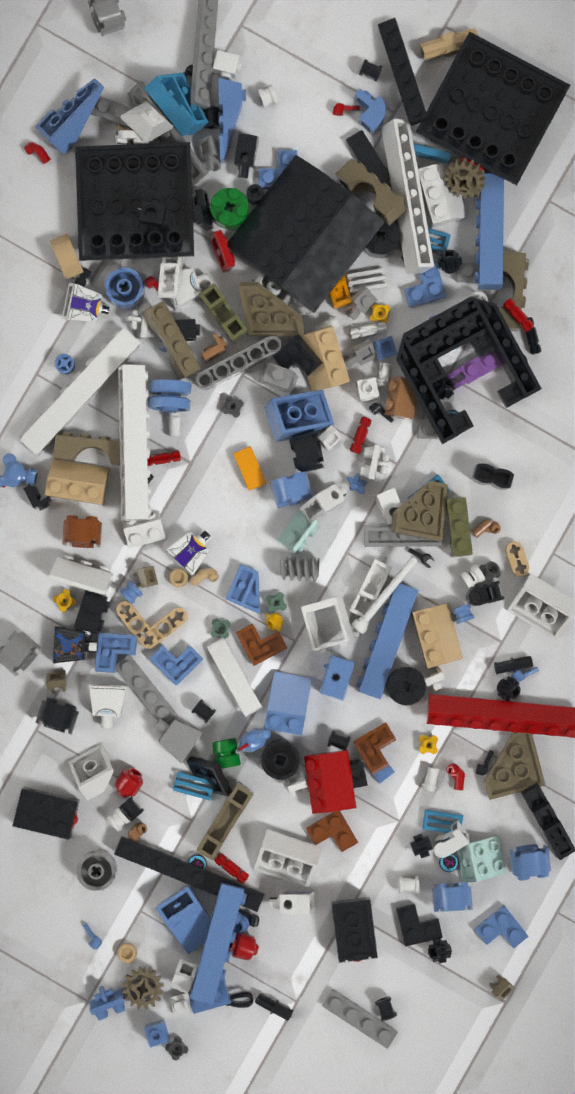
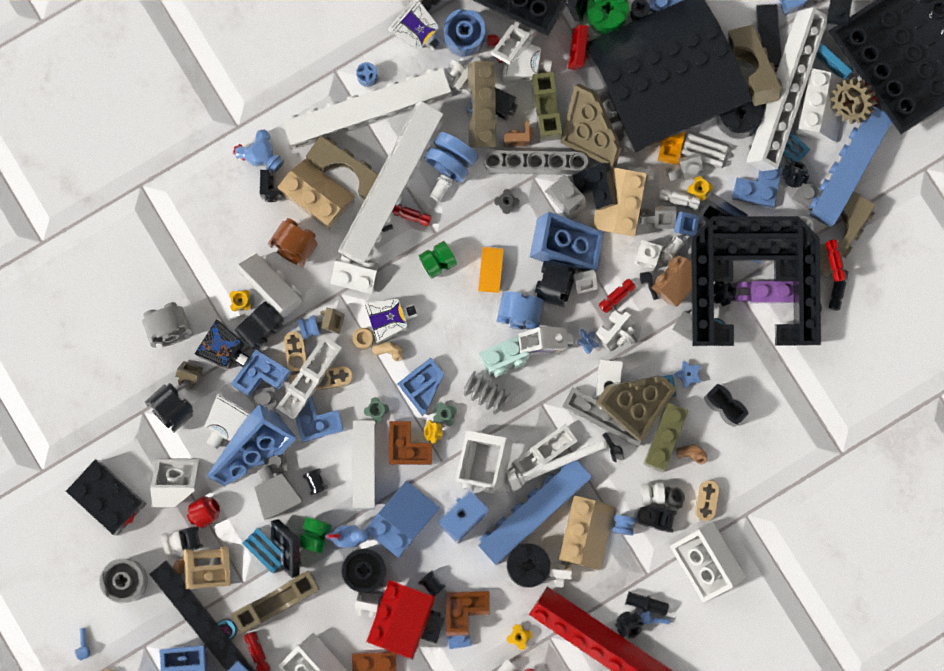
camera: 35 degrees right, 5 degrees down
none -> tan plate [183,546,230,589]
none -> medium blue wedge [207,404,296,486]
none -> white slope [275,337,342,422]
none -> green wheel [418,241,457,279]
none -> medium blue plate [674,361,701,388]
none -> black brick [697,192,748,223]

